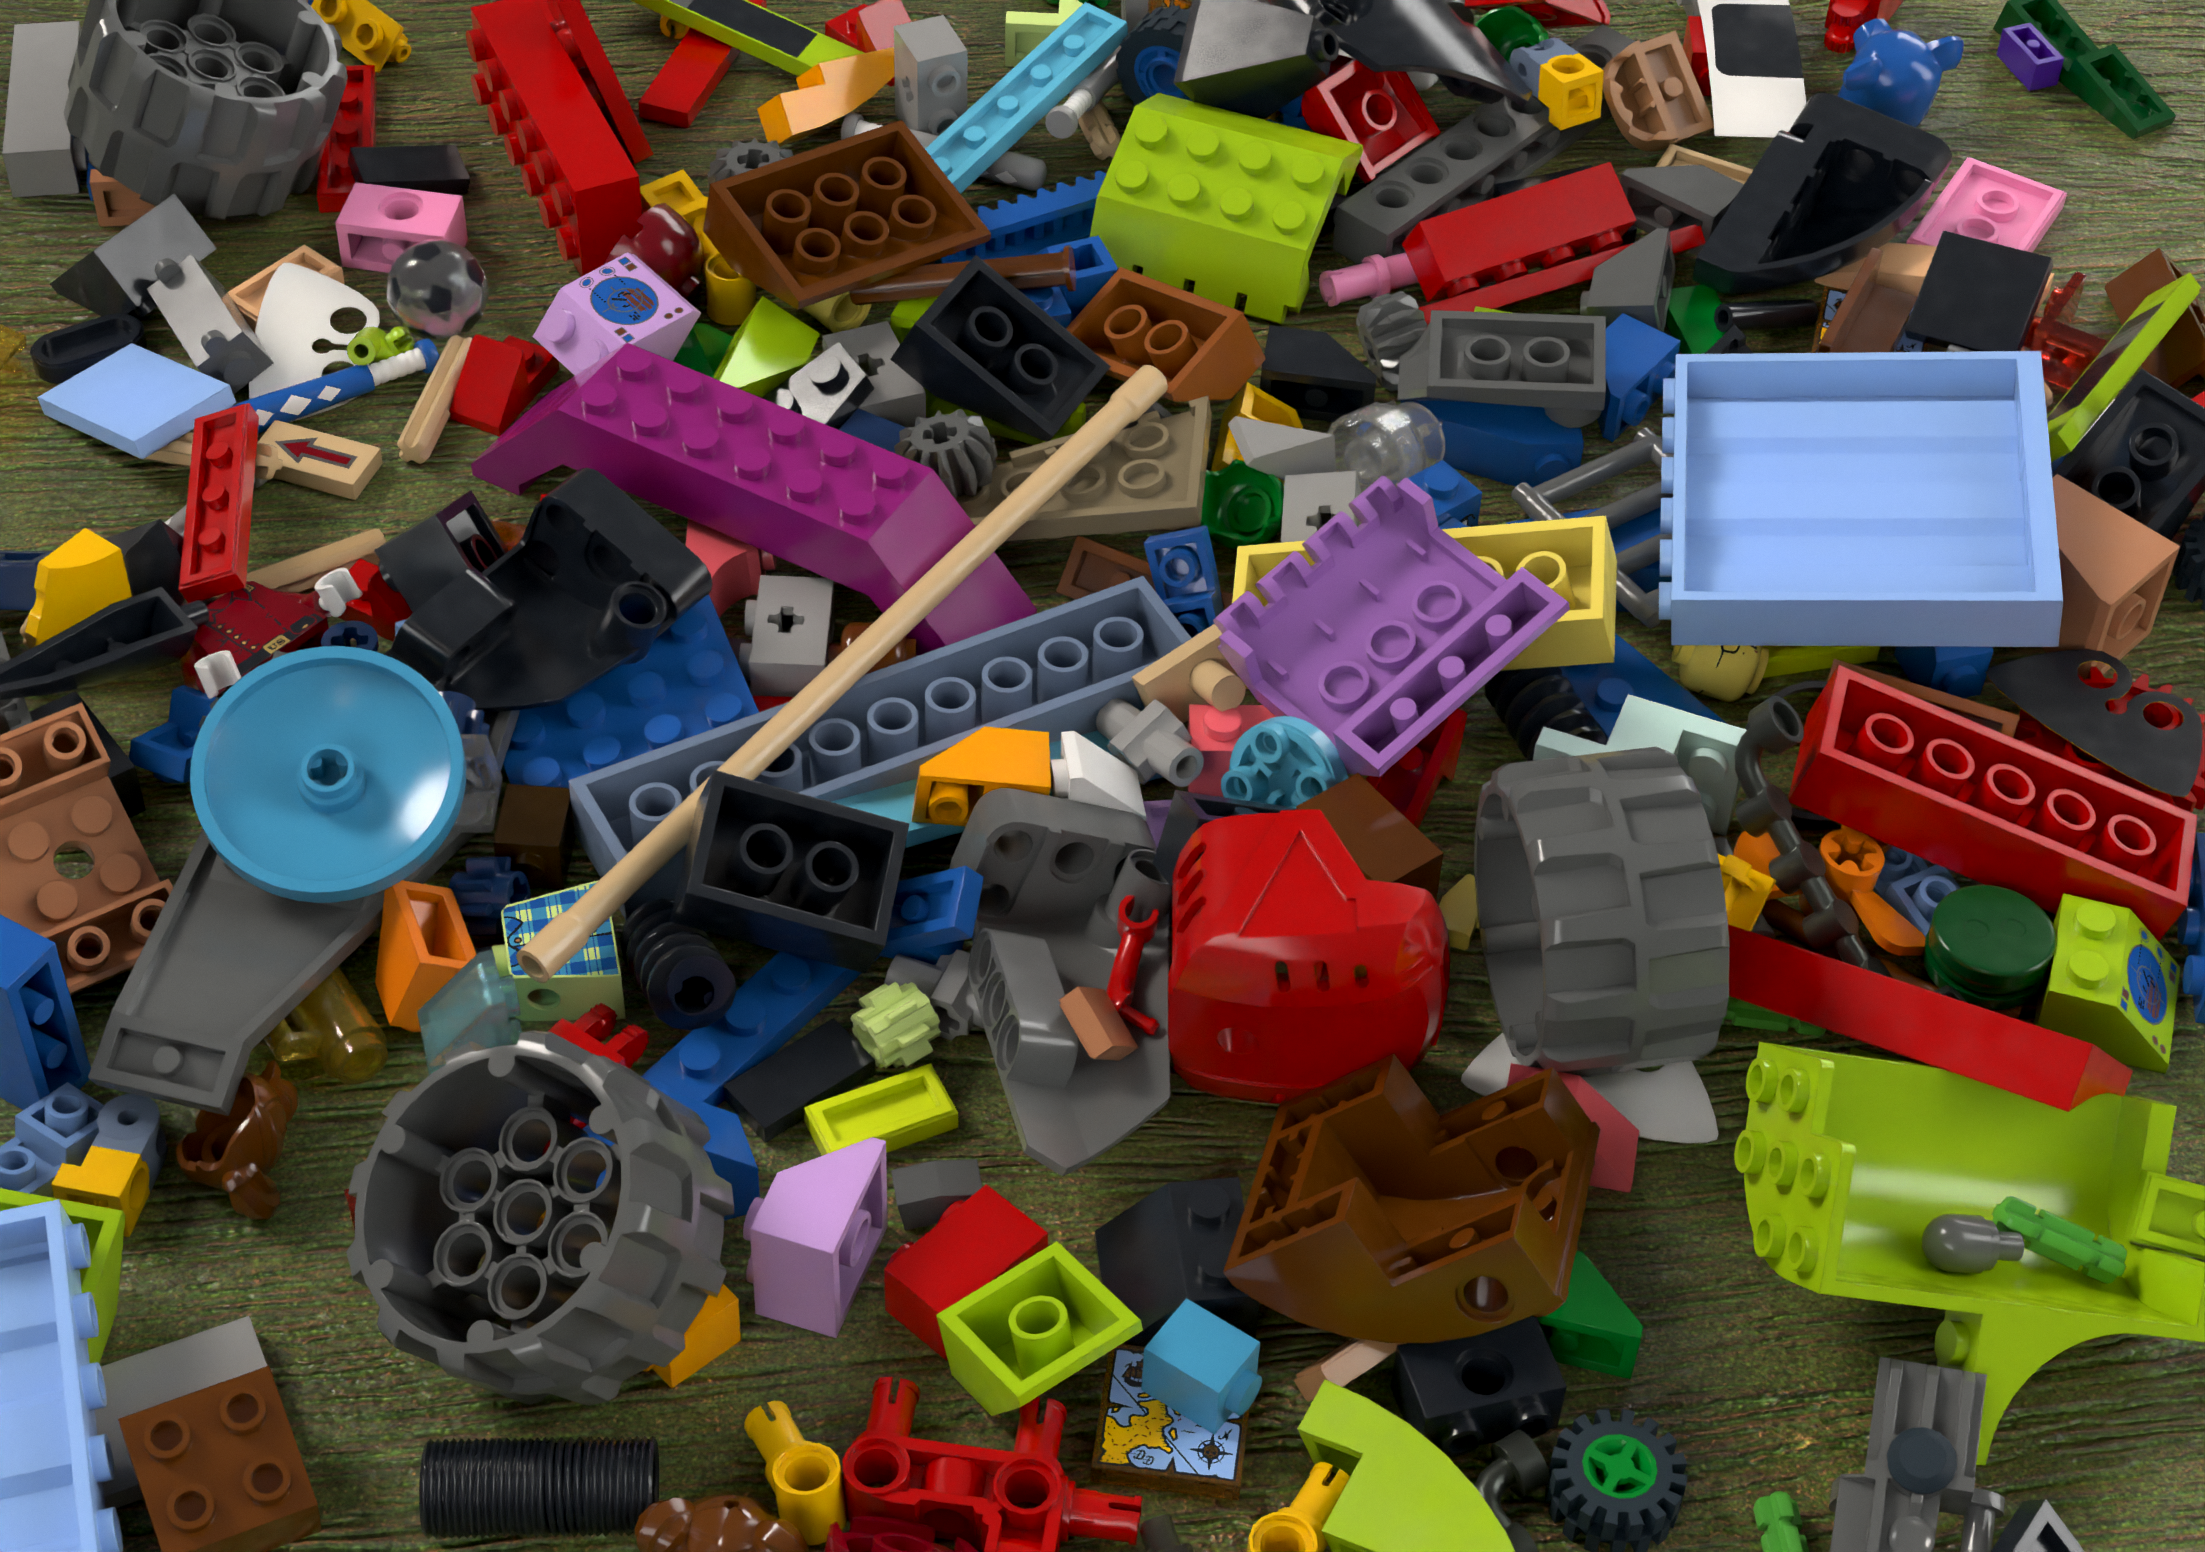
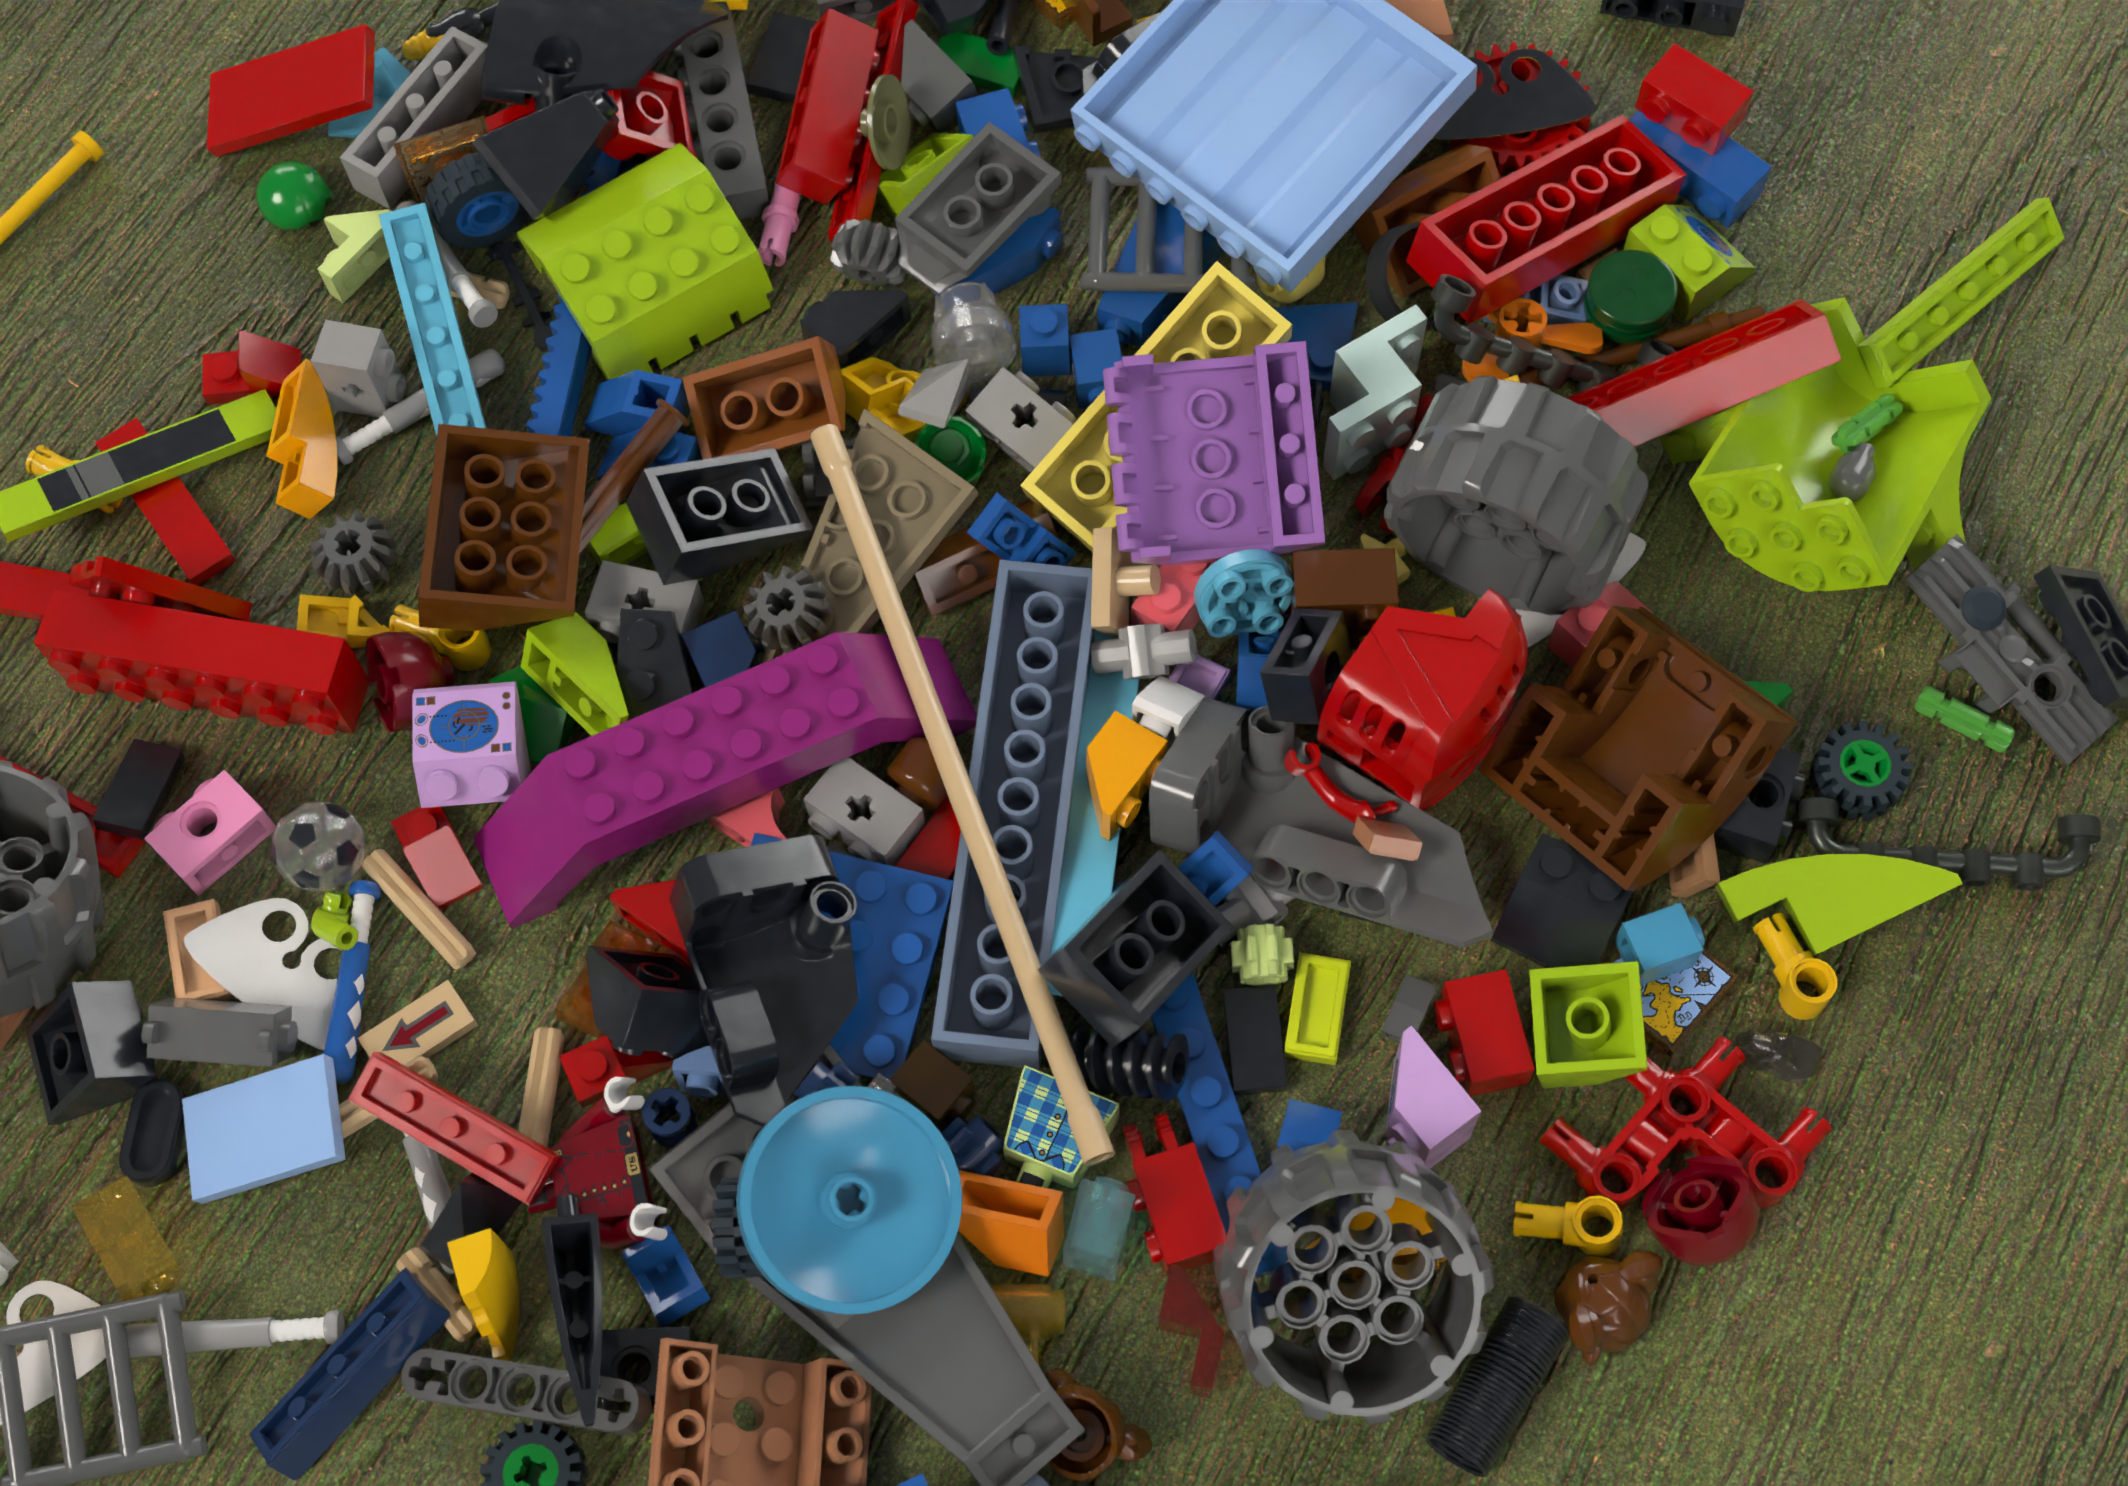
camera: 50 degrees left, 20 degrees up
none -> olive dish [860,74,910,170]

